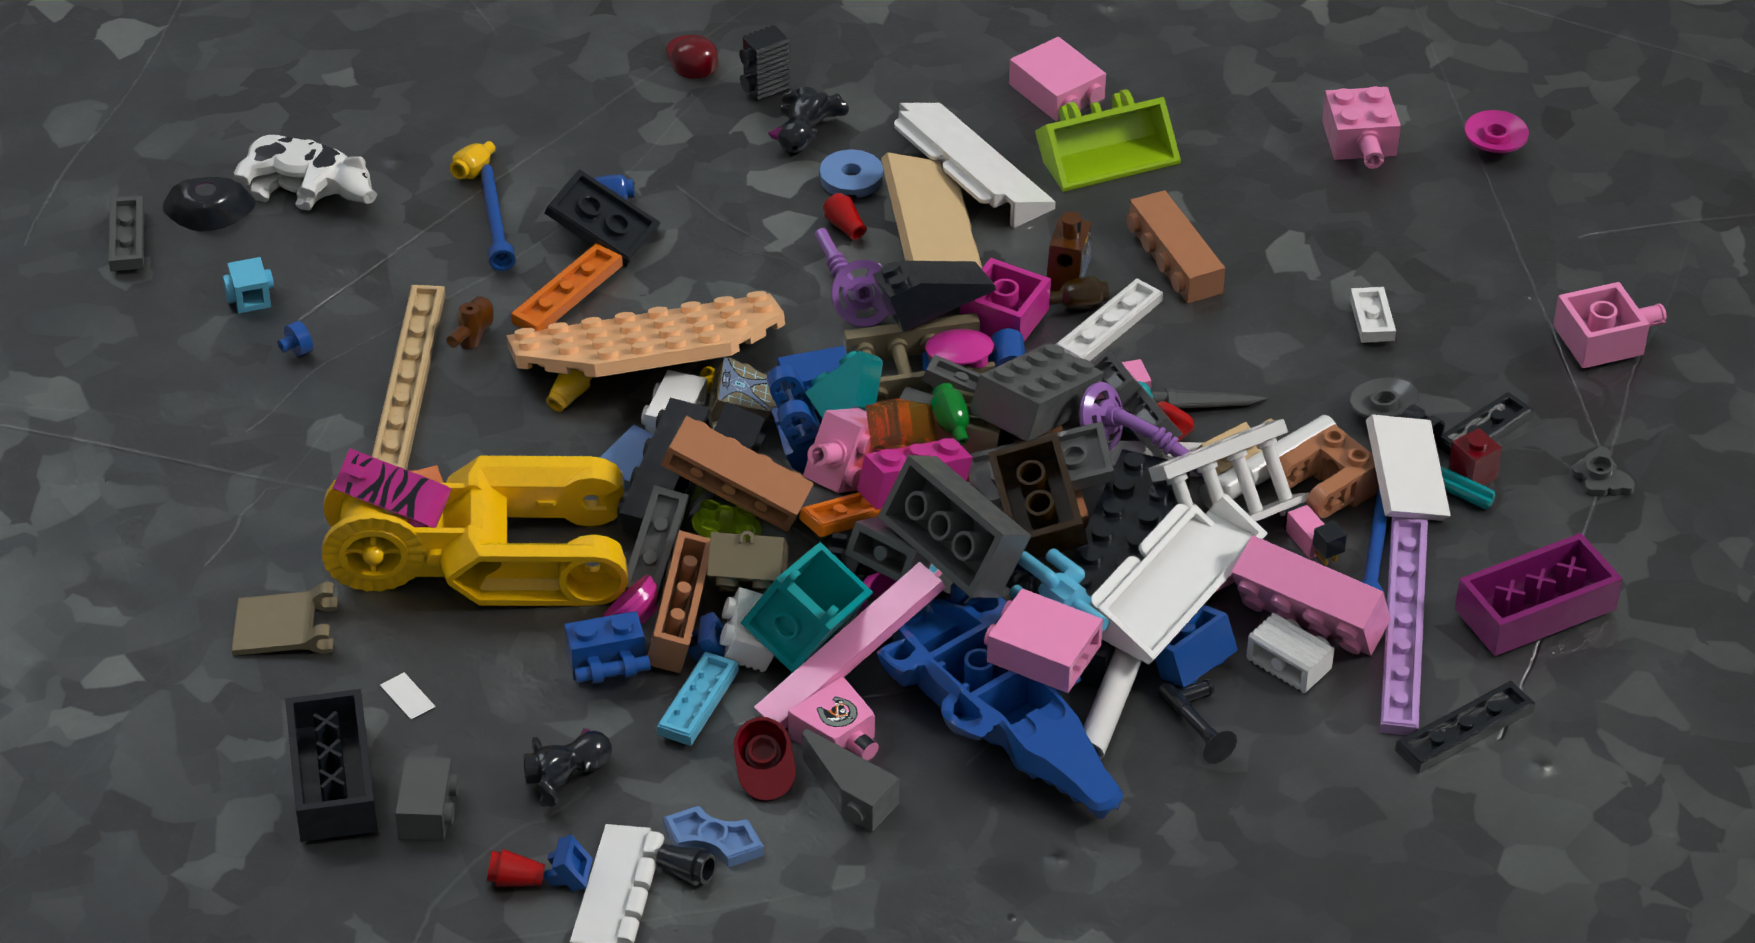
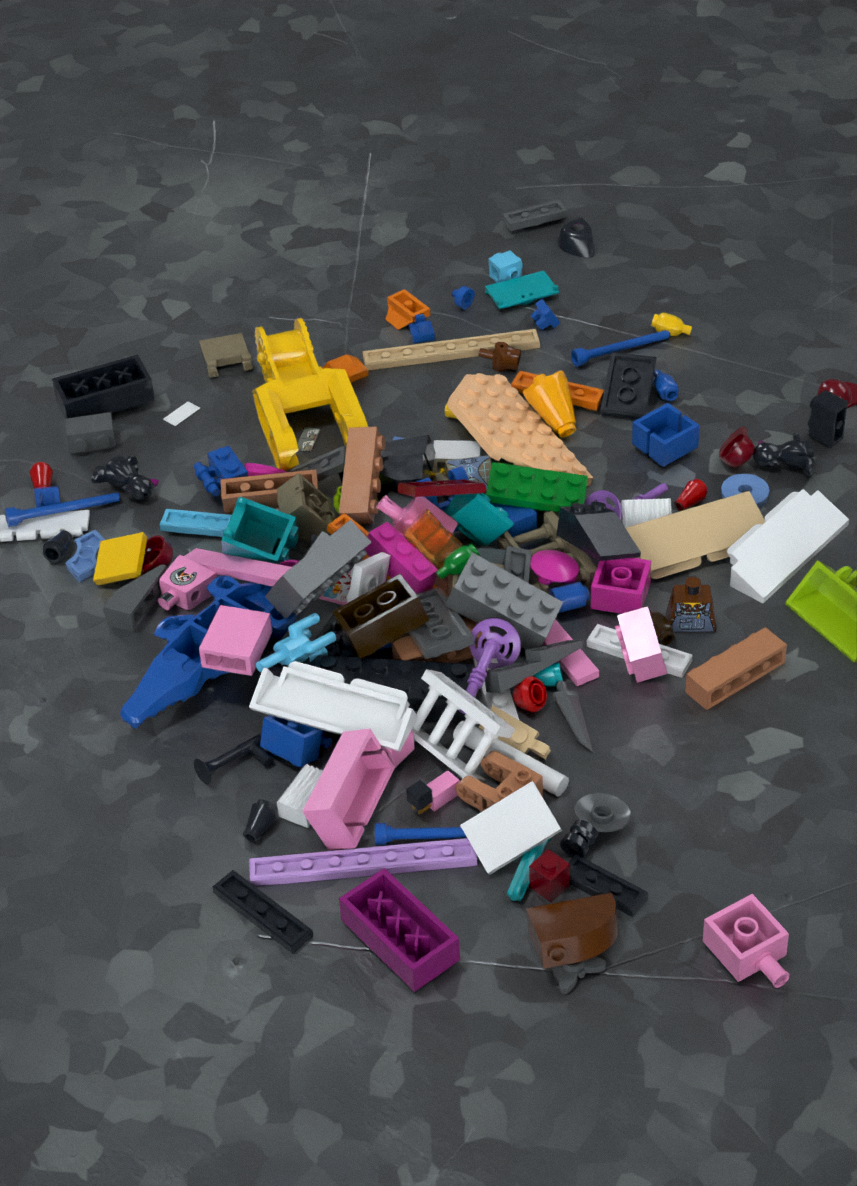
camera: 80 degrees right, 0 degrees up
white animal [234,135,377,211] -> none
dark pink door [333,448,452,528] -> none
white piece [1084,647,1142,760] -> none
white plate [1350,287,1396,343] -> none
none -> blue piece [4,492,120,527]
none -> yellow tile [93,532,147,585]
none -> black cone [243,799,277,842]
none -> orange slope [385,289,430,330]
none -> dark red tile [398,479,486,497]
none -> blue tile [409,314,435,344]
none -> teal door [485,271,559,309]
none -> green plate [486,462,588,513]
none -> light orange cone [523,371,577,438]
none -> reddish brown brick [526,893,618,969]
none -> blue tile [530,299,561,330]
none -> brick [615,606,667,683]
none -> white brick [620,498,672,528]
none -> blue piece [632,403,700,467]
none -> dark red cap [719,426,755,468]

